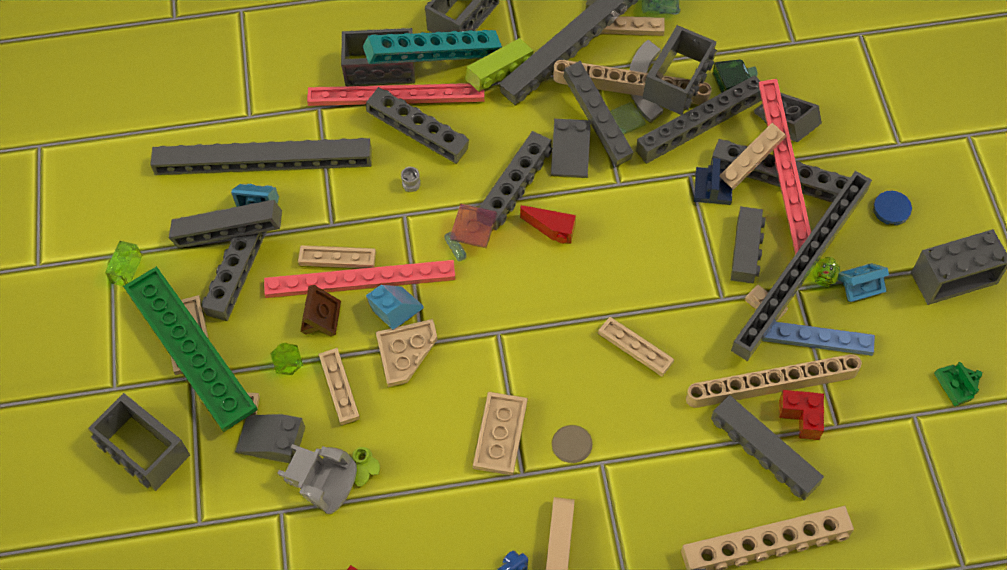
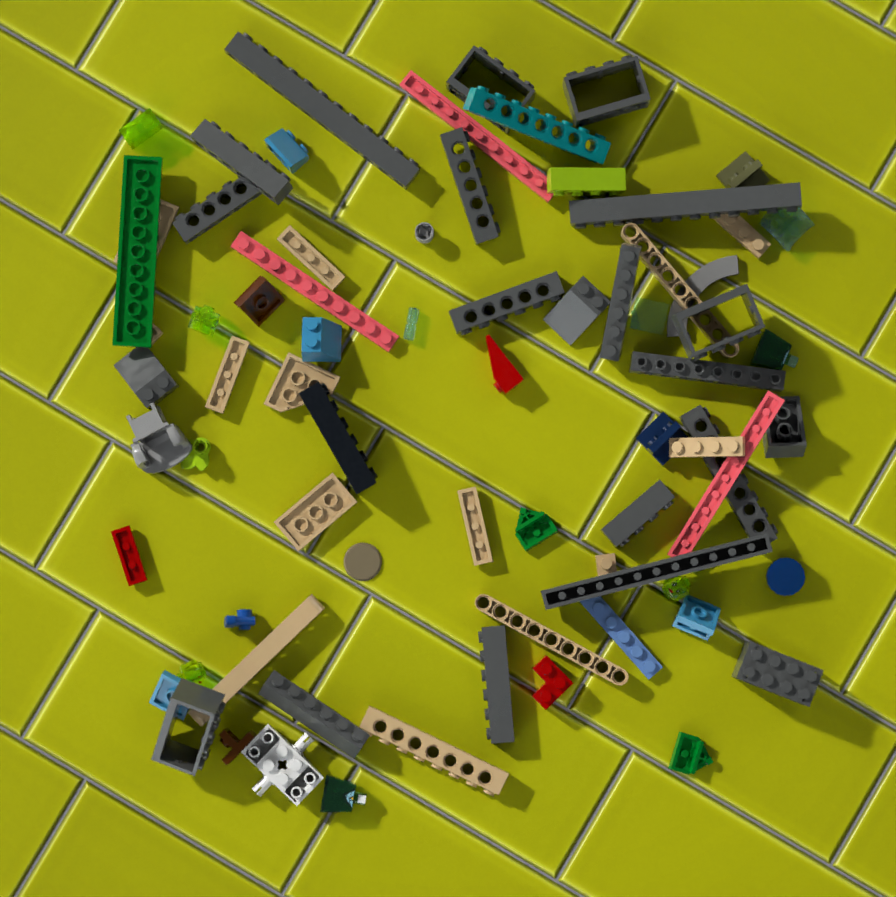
camera: 40 degrees right, 25 degrees up
dark grey hose [88,393,190,491] -> none
tile [450,203,497,249] -> none
none -> black brick [299,382,378,495]
none -> green slope [515,507,558,552]

